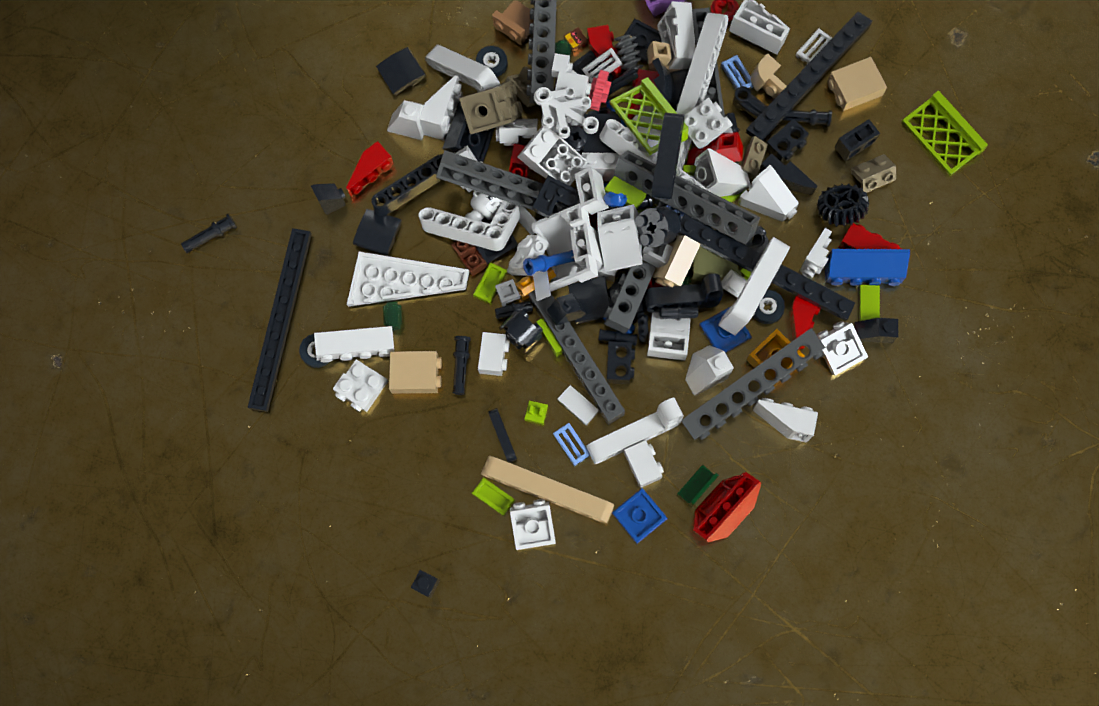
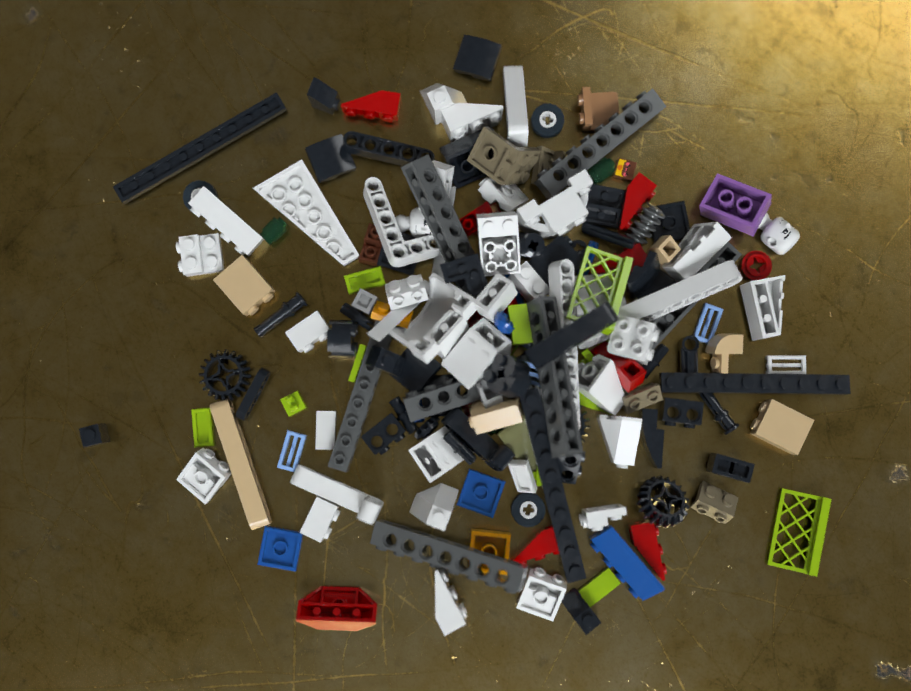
camera: 45 degrees right, 10 degrees up
black pin [181,213,237,253] -> none
blue pin [523,250,575,275] -> none
white plant [534,87,599,138] -> none
white tile [582,48,622,83] -> none
coral gear [588,70,611,111] -> none
dark green panel [677,464,719,508] -> none
white beam [718,237,790,335] -> none
none -> black gear [199,349,252,400]

